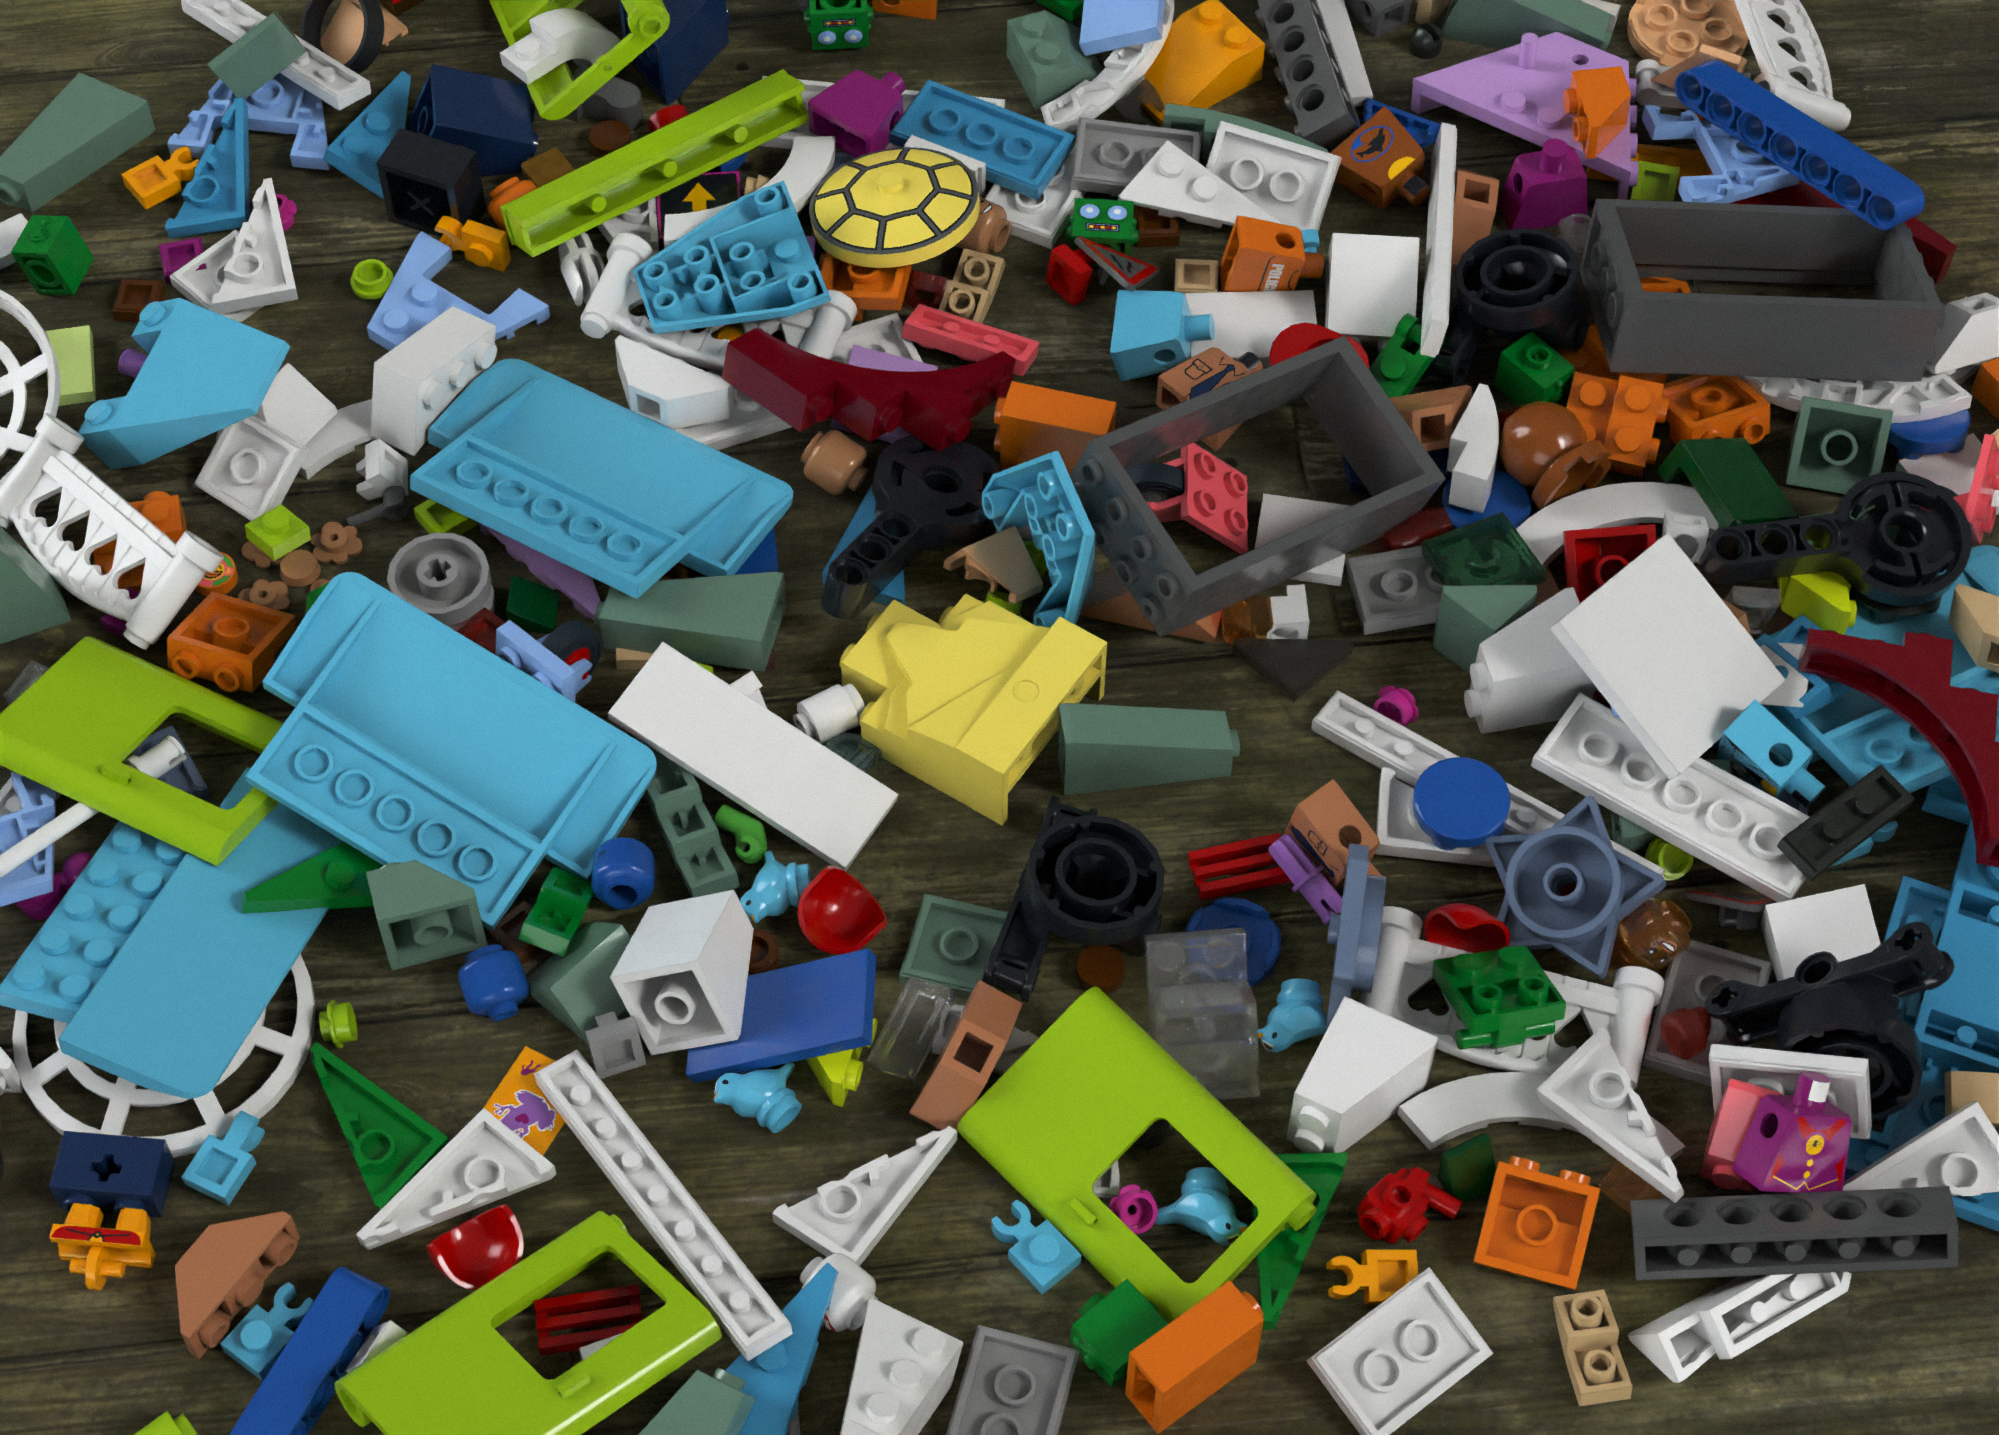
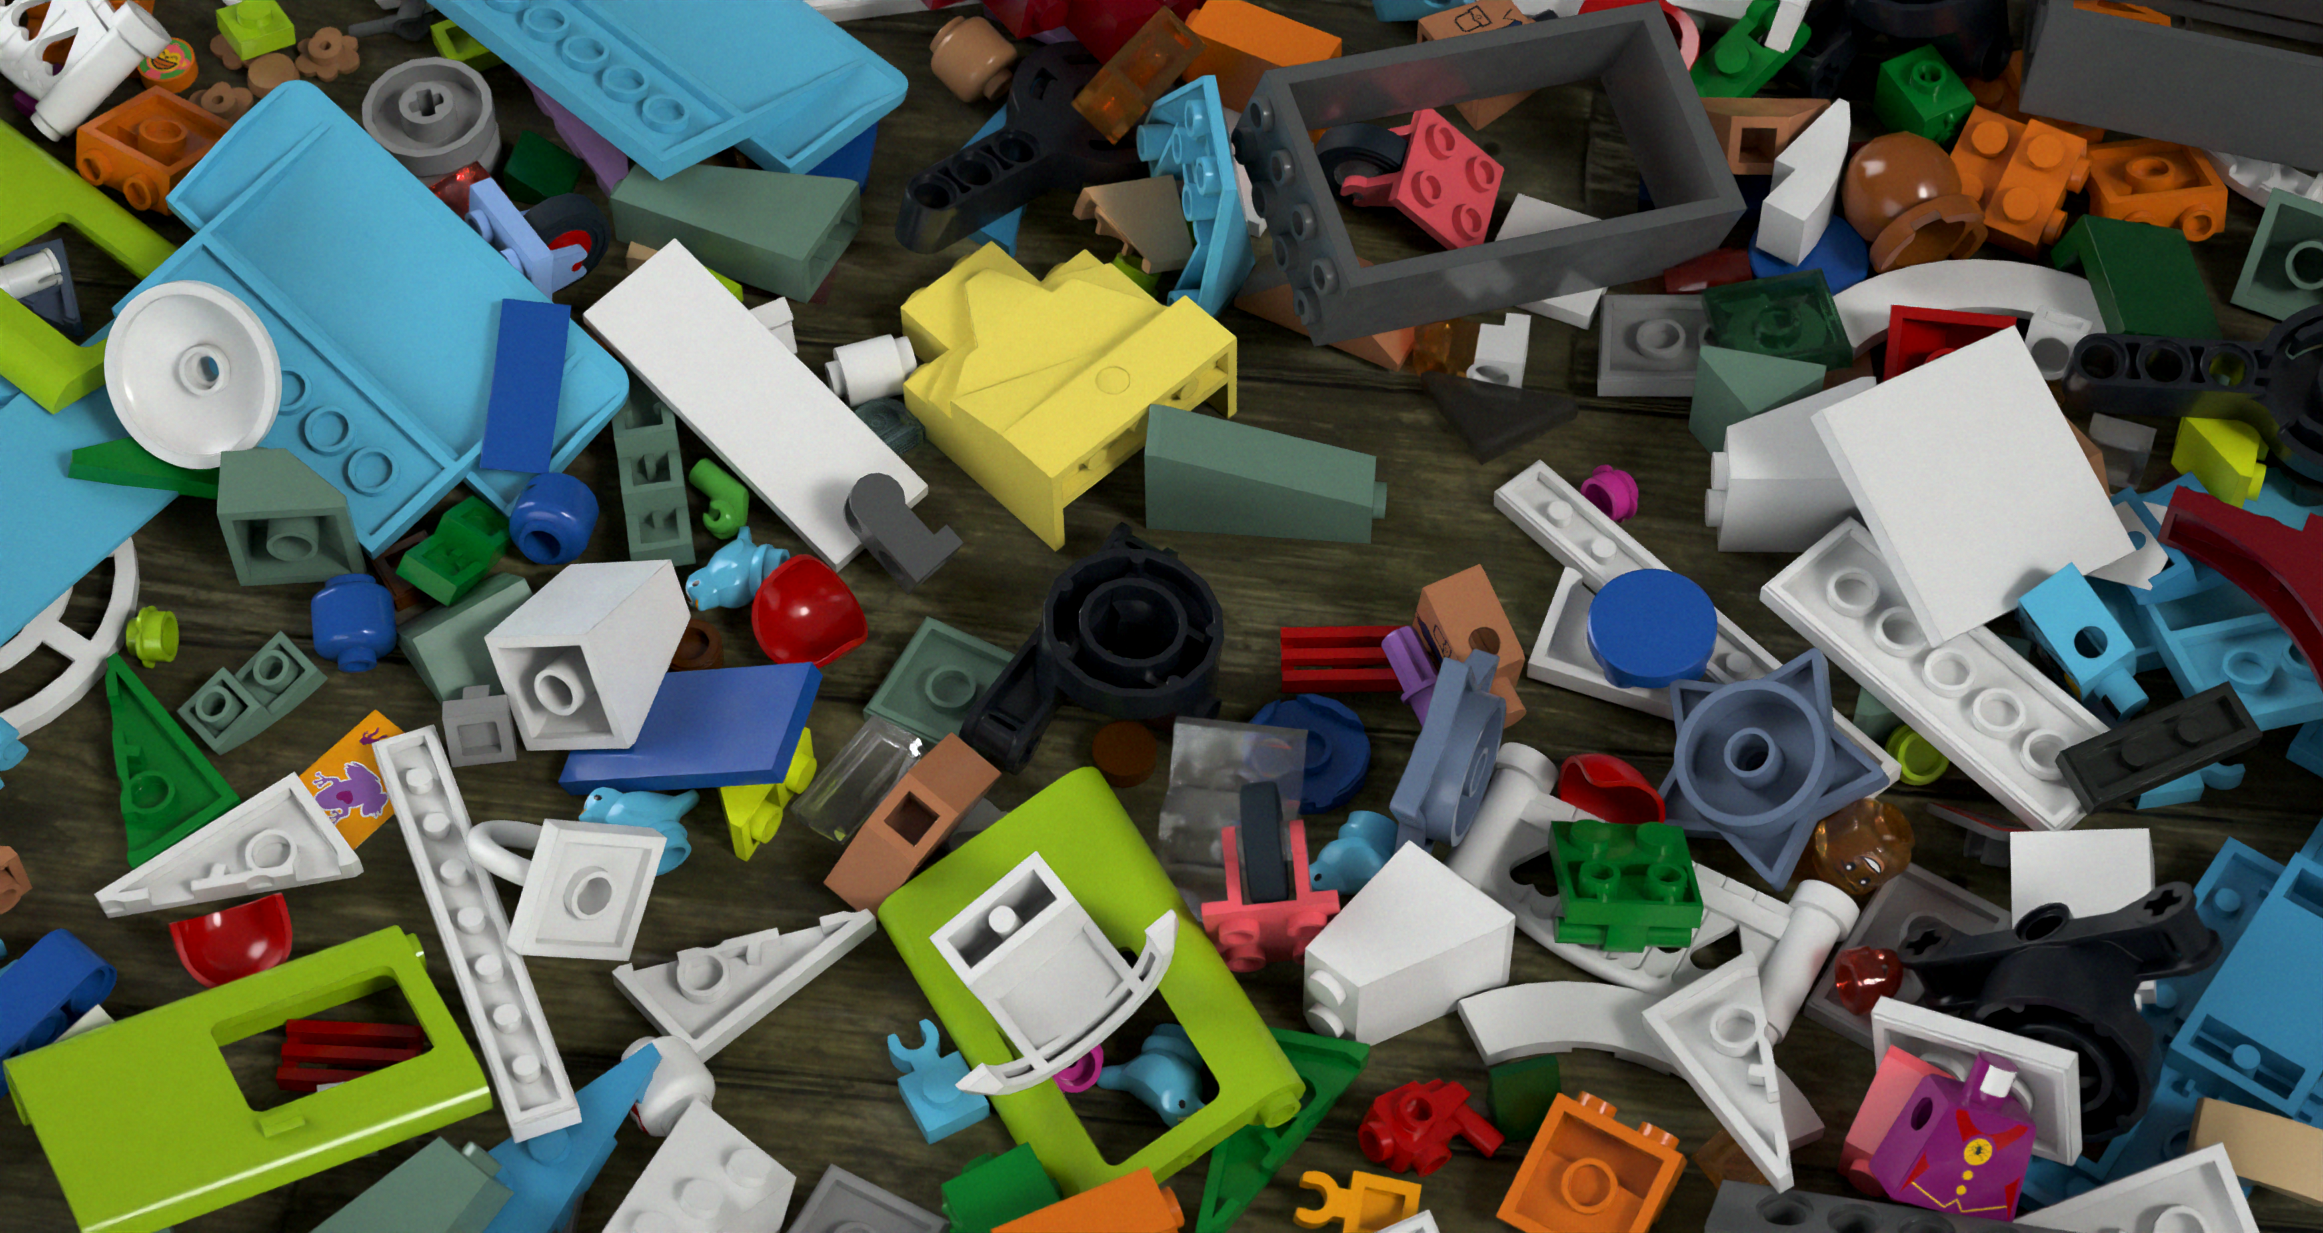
camera: 15 degrees right, 0 degrees up
none -> white dish [104,280,282,469]
none -> sand green slope [177,630,328,755]
none -> white tile [466,819,667,961]
none -> blue sticker [479,298,571,474]
none -> dark grey leg [843,473,964,595]
none -> white piece [929,851,1179,1095]
none -> clear orange slope [1071,5,1208,145]
none -> coral plate [1201,781,1341,972]

